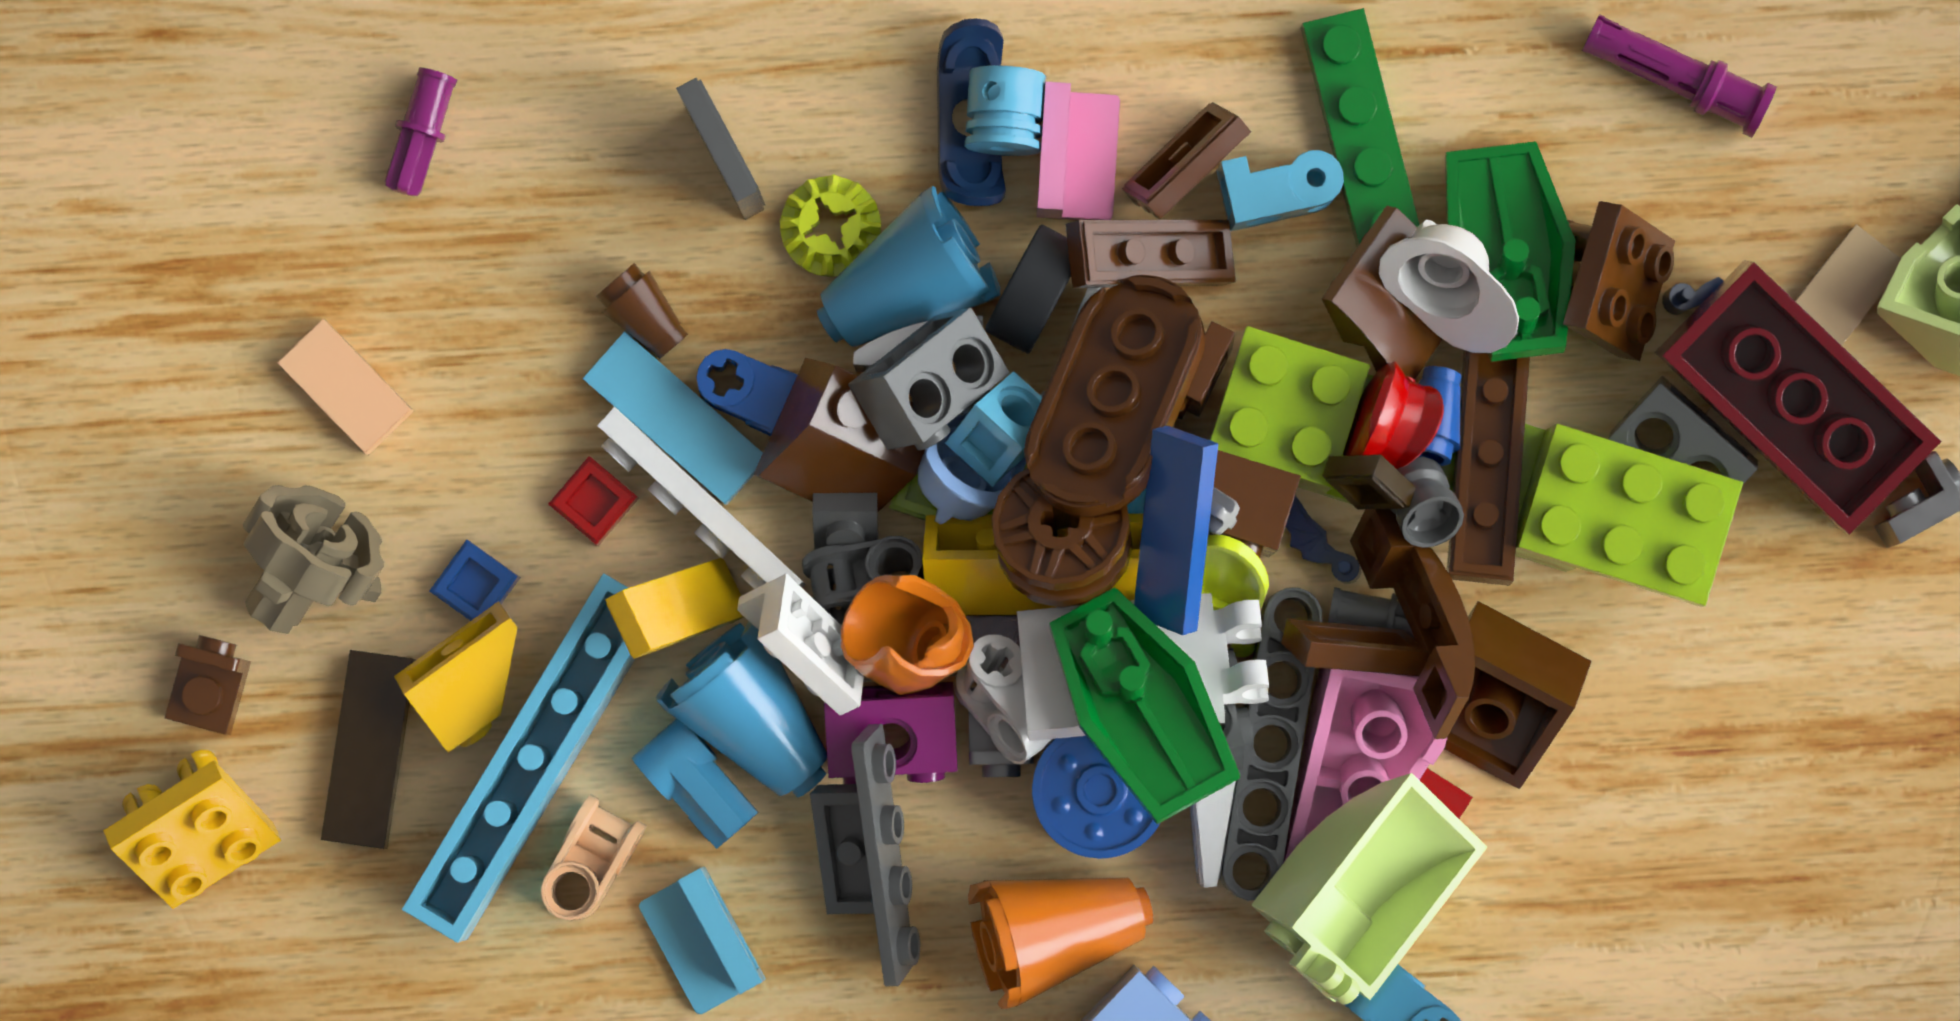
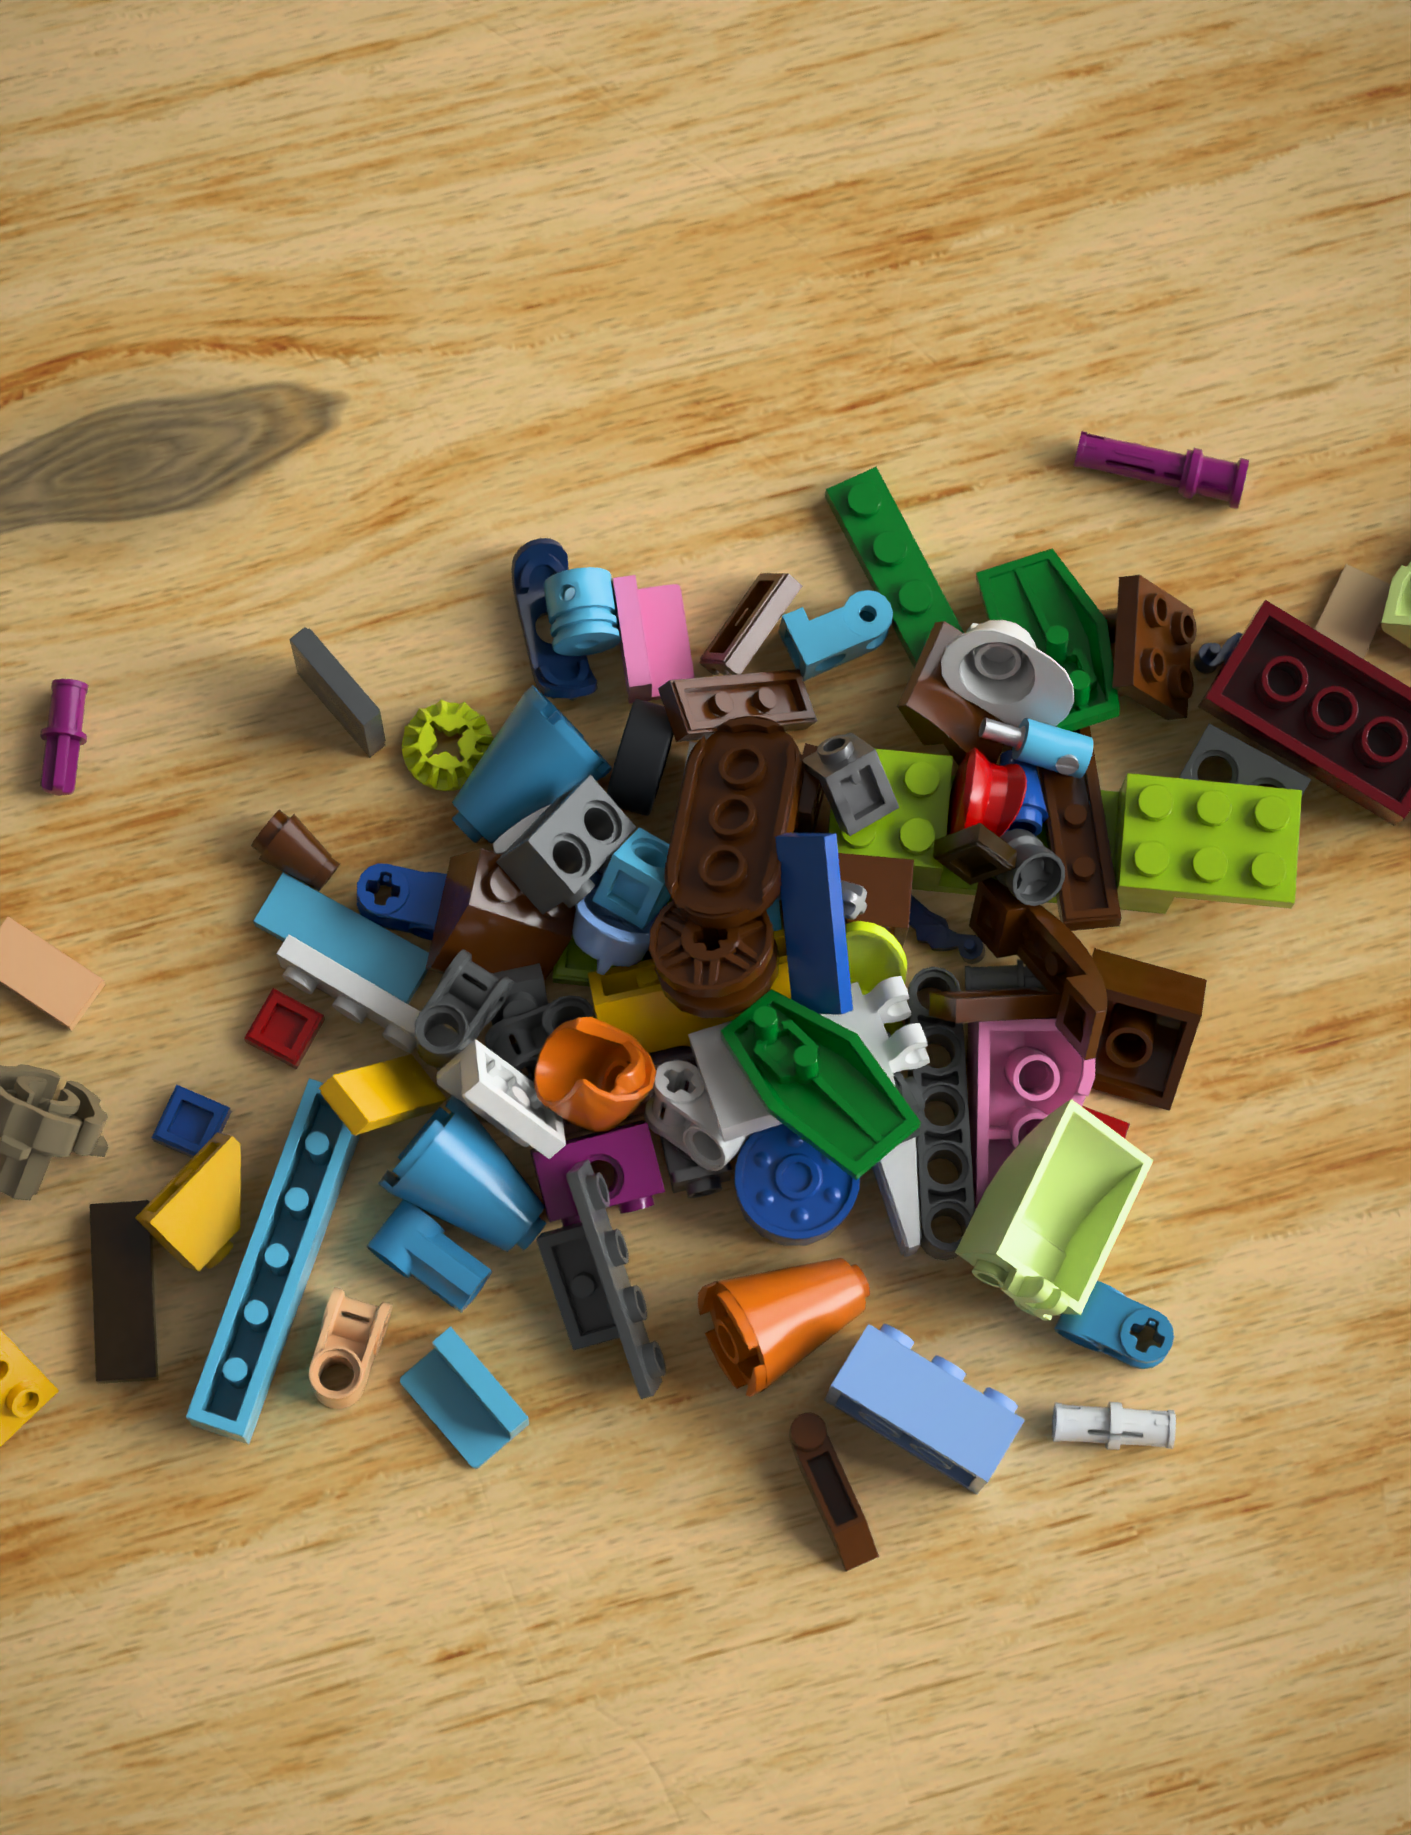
camera: 20 degrees left, 10 degrees down
none -> dark grey piece [415,949,514,1068]
none -> flat silver bracket [803,733,900,836]
none -> medium azure piece [979,718,1093,779]

